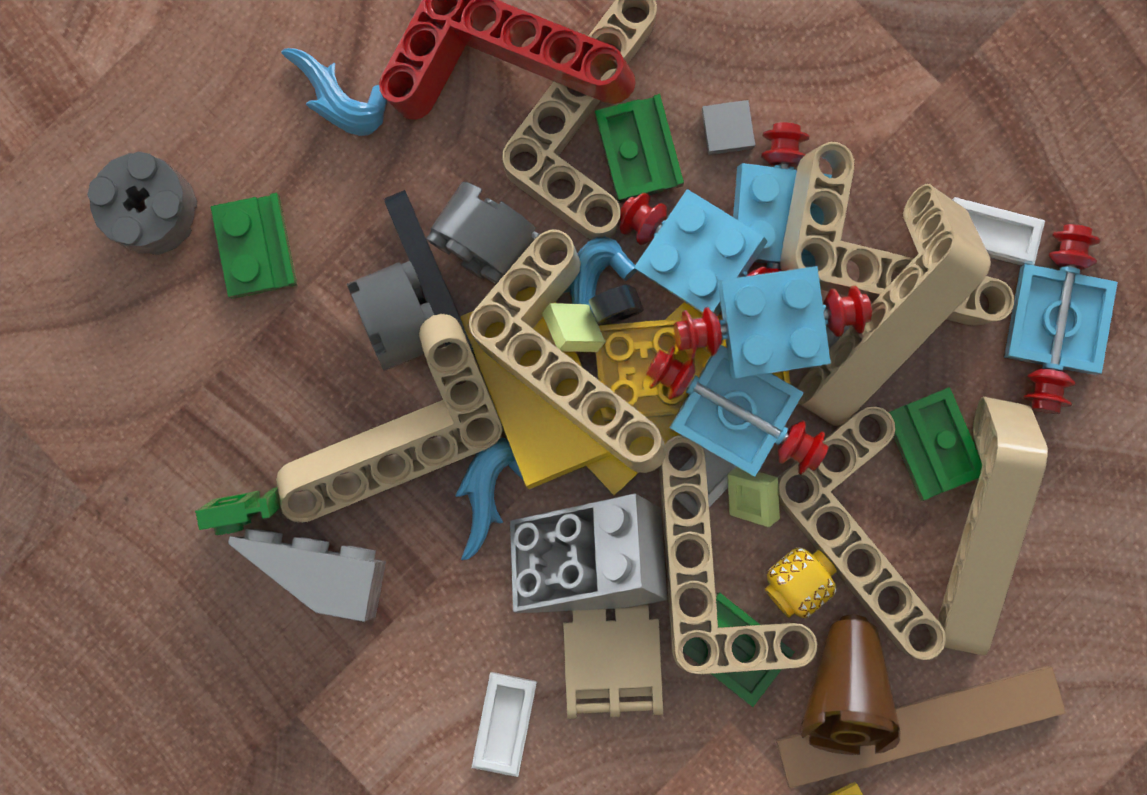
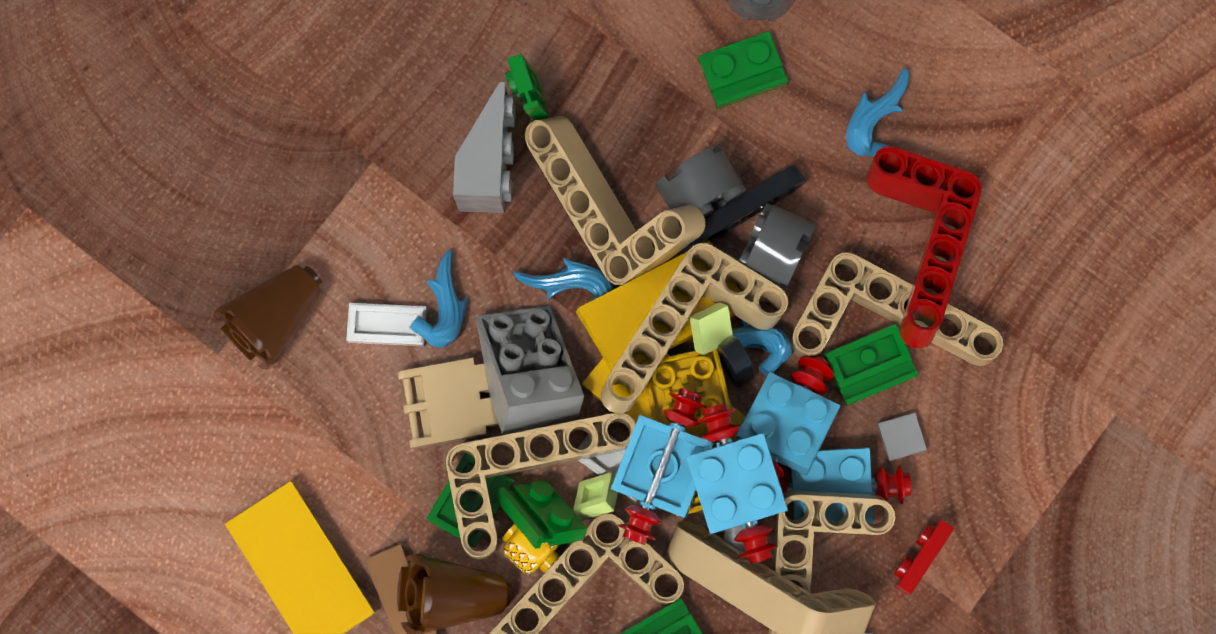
camera: 85 degrees right, 5 degrees down
none -> dark azure piece [409,249,468,348]
none -> green plate [496,480,587,549]
none -> red plate [893,519,955,596]

